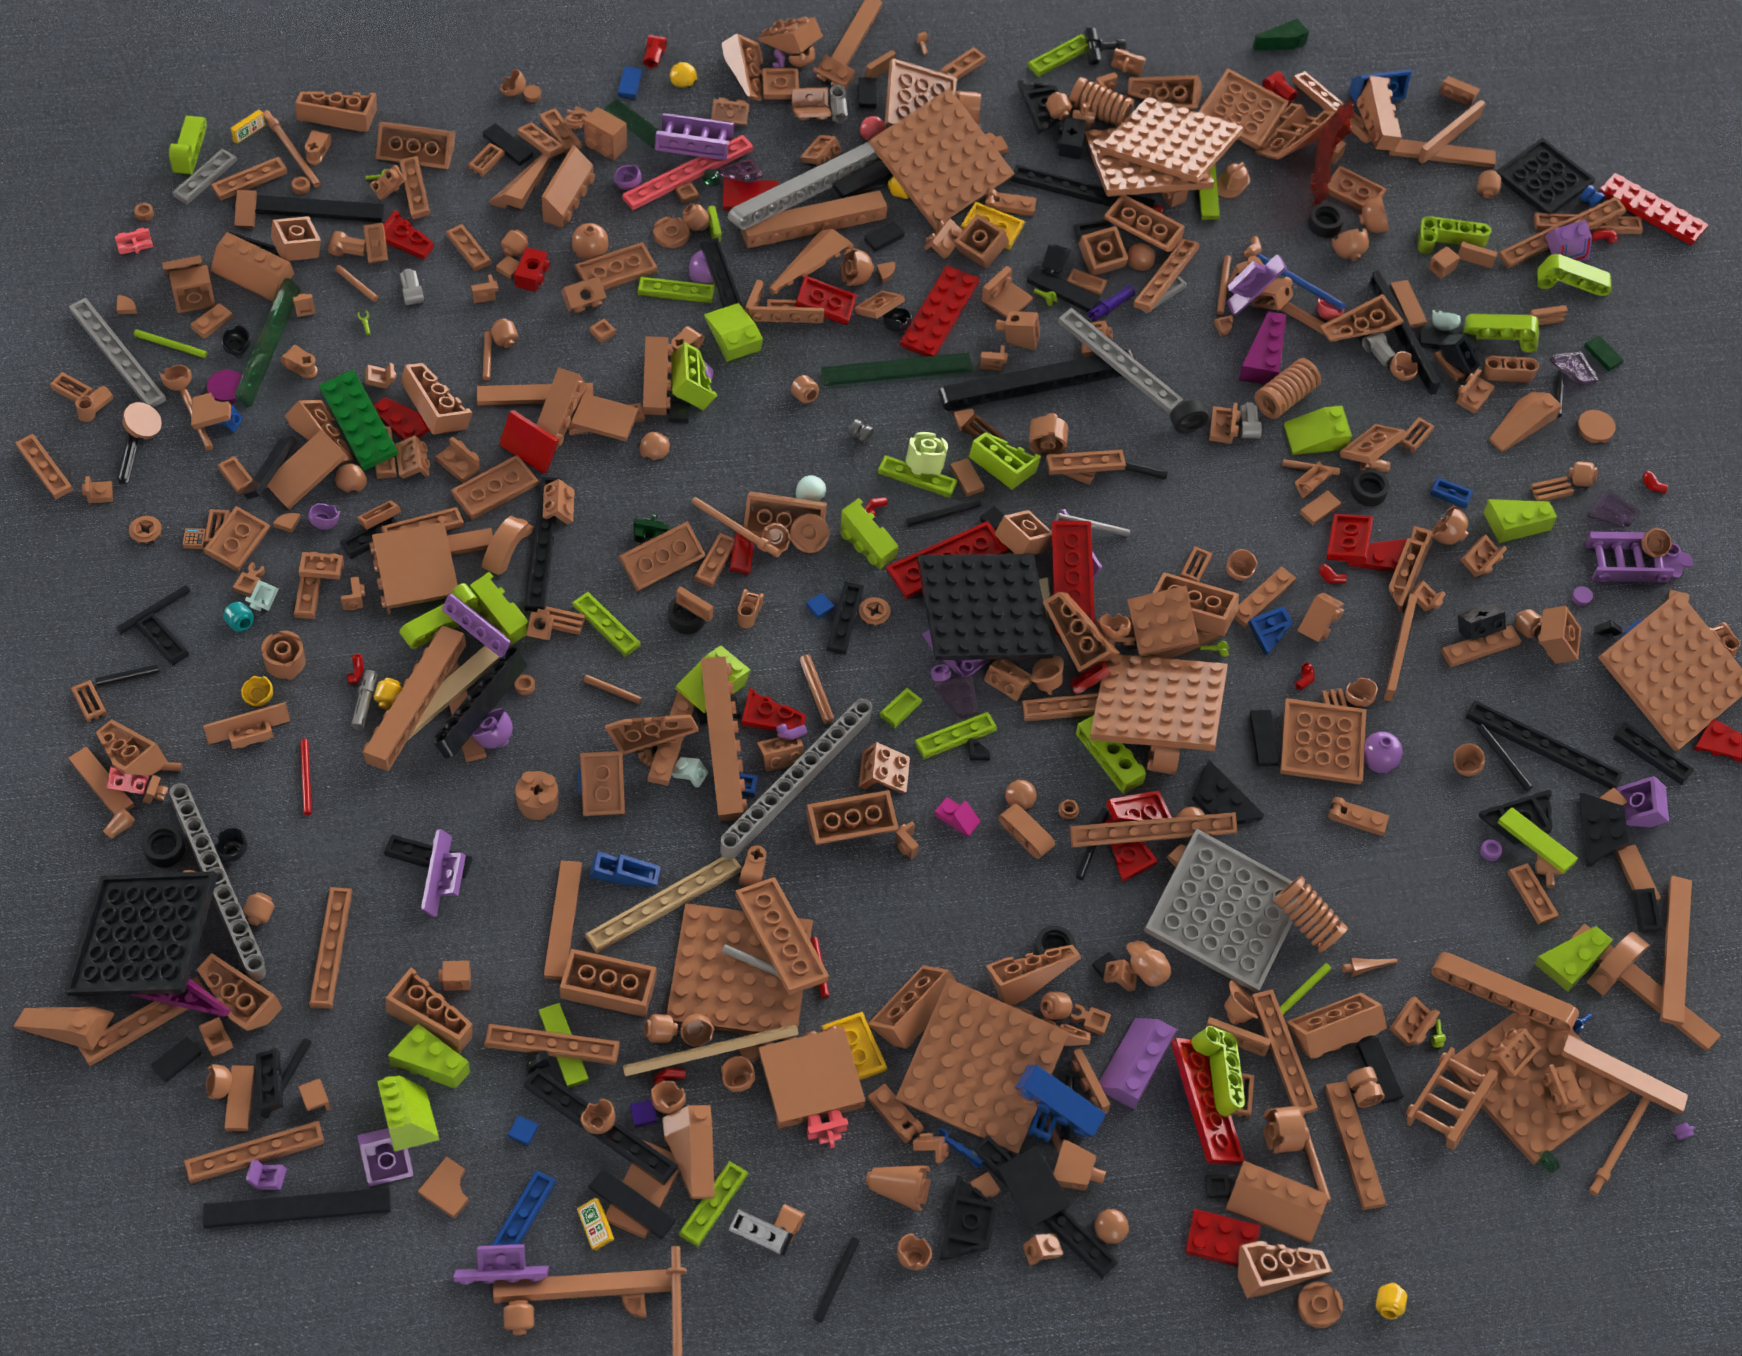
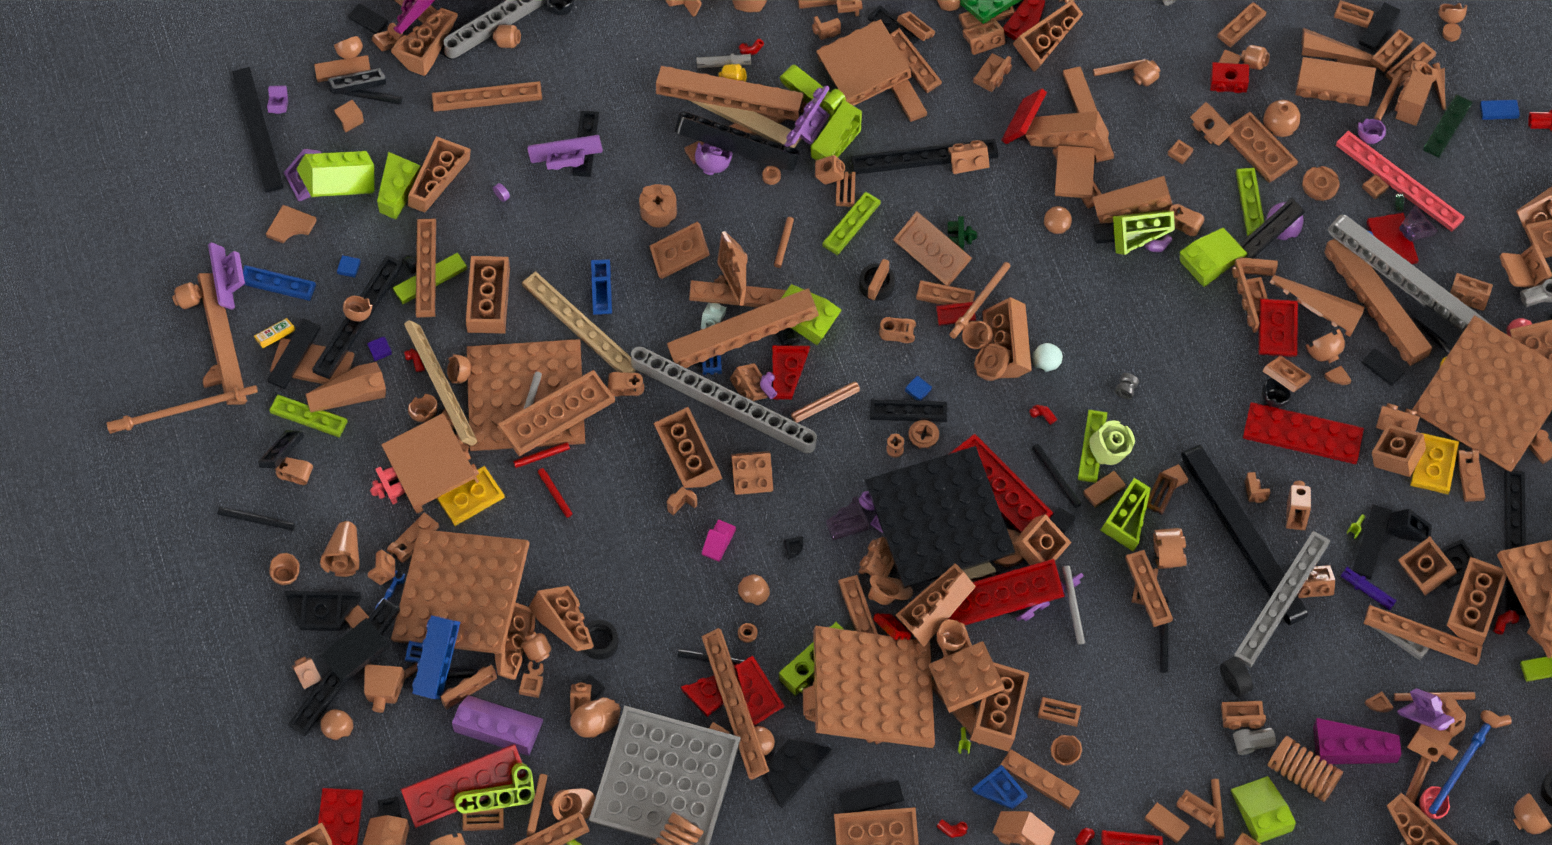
camera: 85 degrees right, 5 degrees up
nougat tile [184,1121,325,1184] -> none
red bar [300,739,312,816] -> none
nougat brick [439,961,471,991] -> none
nougat tile [451,455,539,520] -> none
nougat bracket [471,274,499,303] -> none
nougat arch [481,516,534,575] -> none
nougat tile [544,860,582,980] -> none
nougat head [644,1014,678,1044] -> none
nougat hair [651,1081,686,1114] -> none
medium lavender fence [655,113,734,160] -> none
yellow hair [669,62,697,88] -> none
nougat head [683,204,710,231] -> none
lime tile [707,206,722,244] -> none
nougat bracket [711,98,750,126] -> none
nougat head [791,375,819,404] -> none
clear green tile [821,352,973,386] -> none
lime wedge [840,498,899,570] -> none
nougat slope [868,965,957,1049] -> none
lime tile [880,688,922,728] -> none
lime tile [914,712,997,760] -> none
nougat bracket [981,266,1033,319] -> none
nougat beam [998,804,1055,859] -> none
nougat tile [1067,268,1107,297] -> none
nougat hair [1127,243,1155,271] -> none
none -> medium lavender tile [493,183,510,202]
none -> red bar [538,468,573,518]
none -> nougat bush [887,434,904,458]
none -> nougat bar [1374,71,1403,121]

